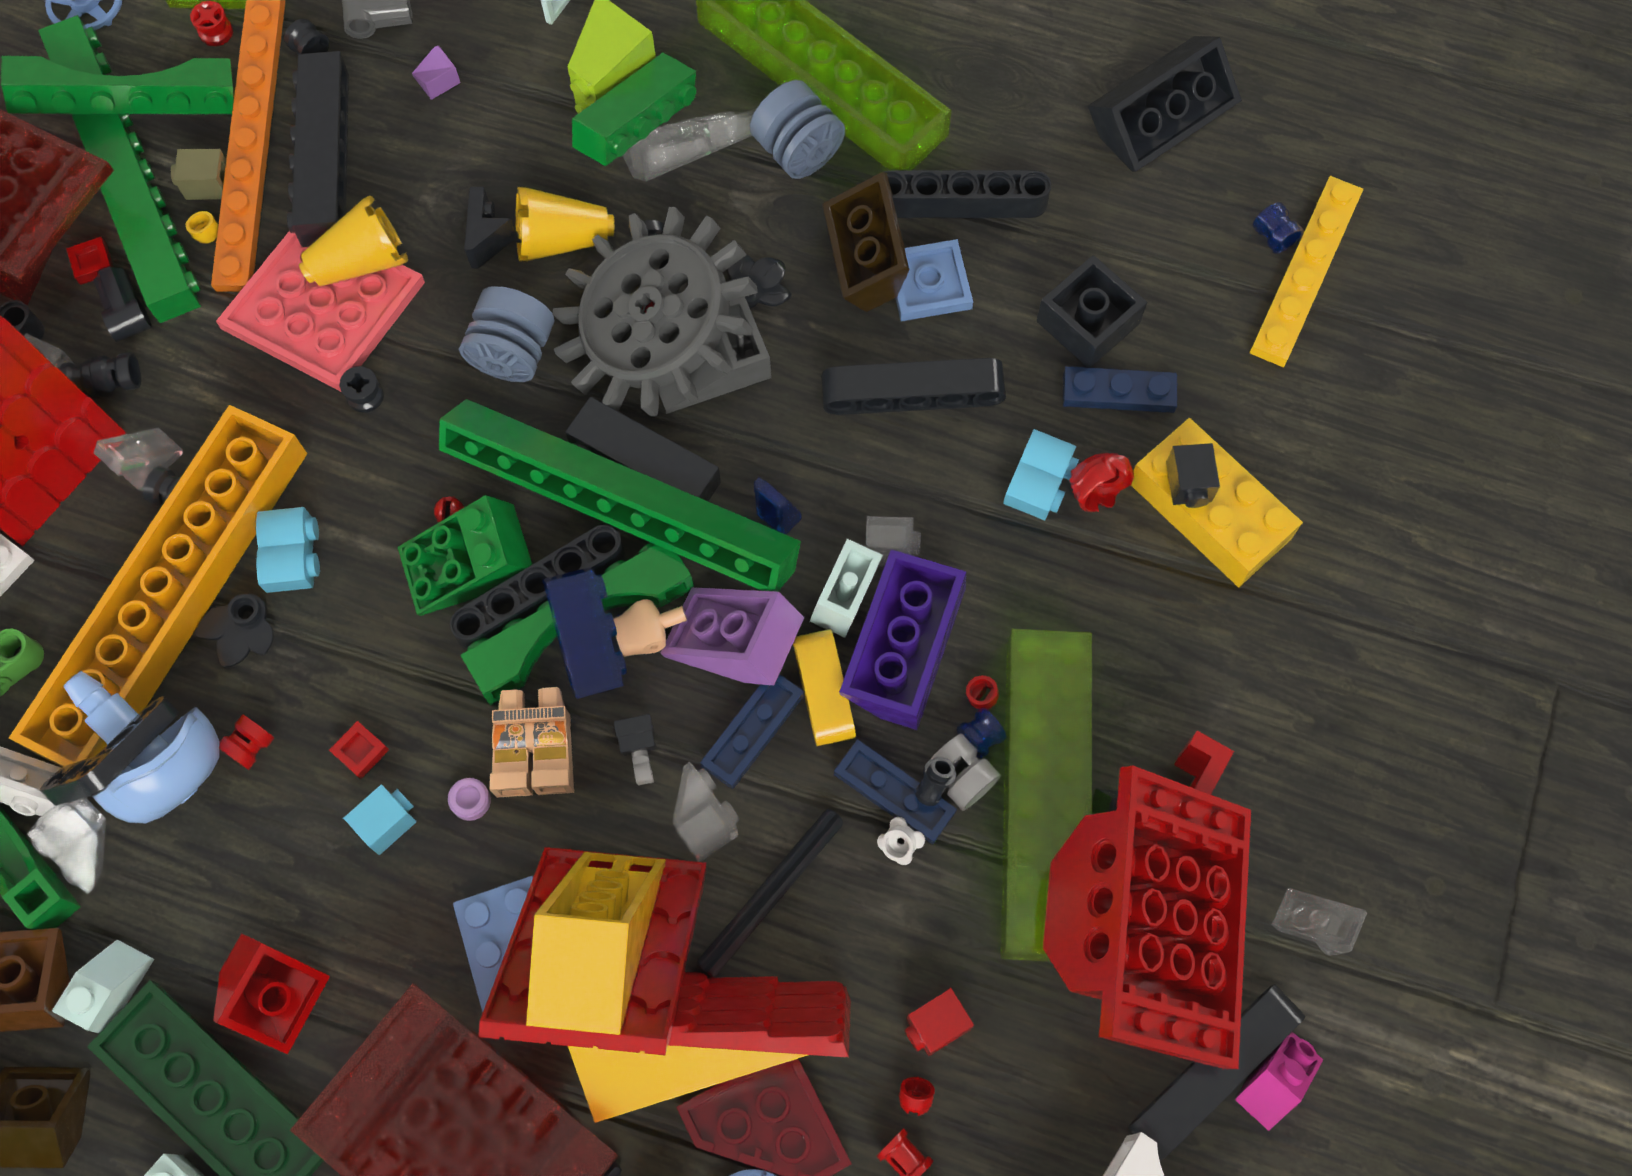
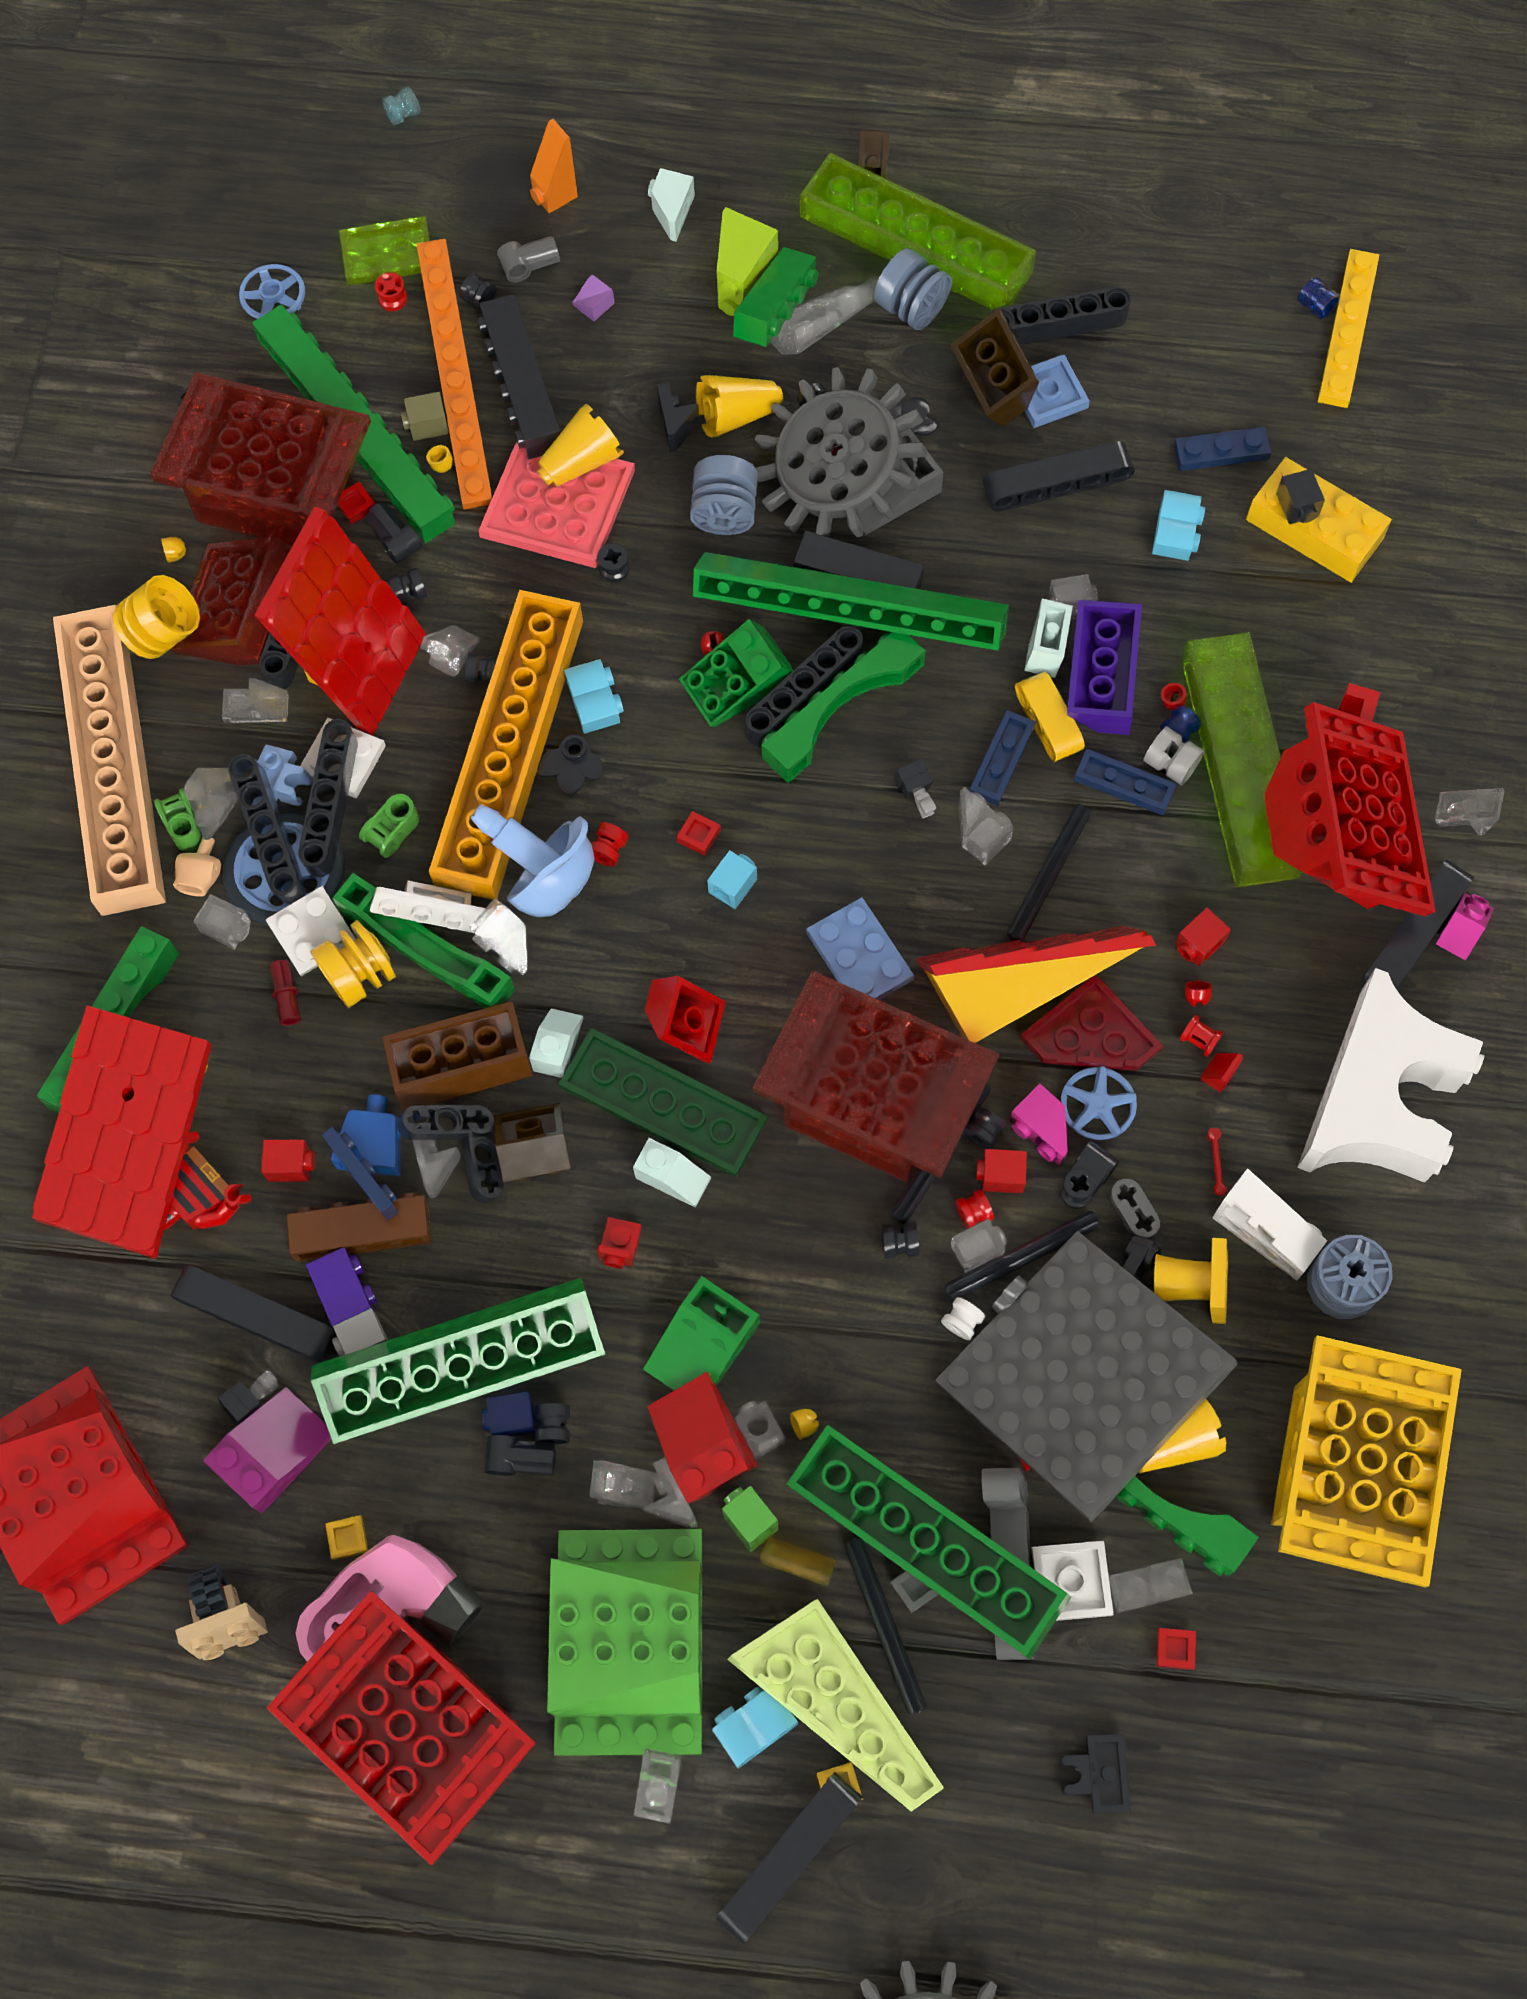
camera: 10 degrees left, 0 degrees up
green arch [1,56,234,114] -> none
black beam [39,696,179,806] -> none
lavender tile [448,778,491,821] -> none
piece [478,847,707,1056] -> none
light nougat hips [490,687,574,798] -> none
clear blue brick [542,567,627,699] -> none
light nougat piece [612,599,687,657] -> none
medium lavender slope [660,587,804,686] -> none
clear blue slope [754,477,802,534] -> none
white plate [877,817,925,865] -> none
black pin [915,757,956,806] -> none
black brick [1036,255,1147,368] -> none
red hair [1069,453,1135,512] -> none
black slope [1088,36,1242,172] -> none

